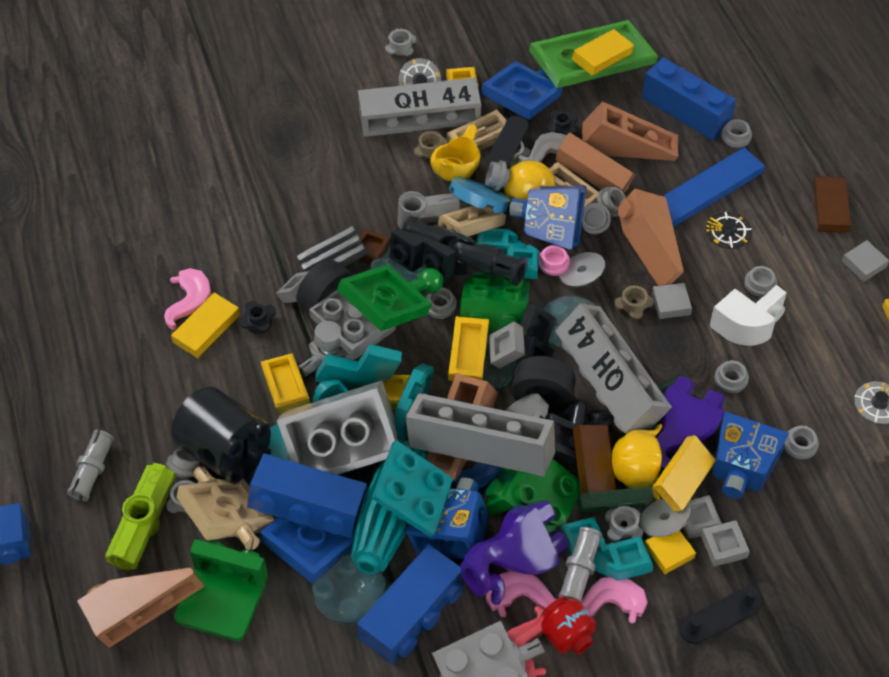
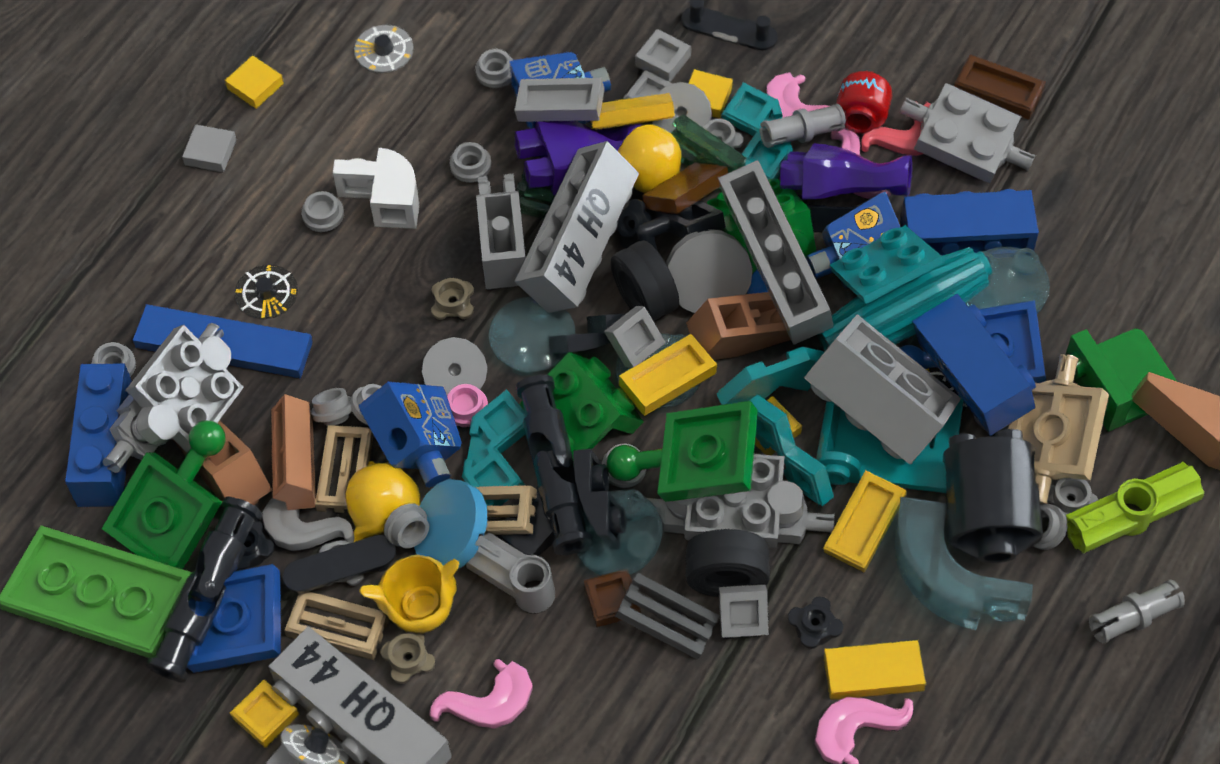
camera: 130 degrees left, 5 degrees up
yellow tile [572,29,634,76] -> none
nougat slope [618,189,684,286] -> none
light grey tile [652,283,692,319] -> none
reddish brown tile [813,176,851,233] -> none
none -> green plate [102,420,226,569]
none -> light grey piece [103,323,244,473]
none -> black piece [146,496,263,683]
none -> bright pink piece [430,659,533,729]
none -> light grey hinge [476,174,526,289]
none -> light grey tile [515,78,604,122]
none -> clear light blue arch [894,497,1033,630]

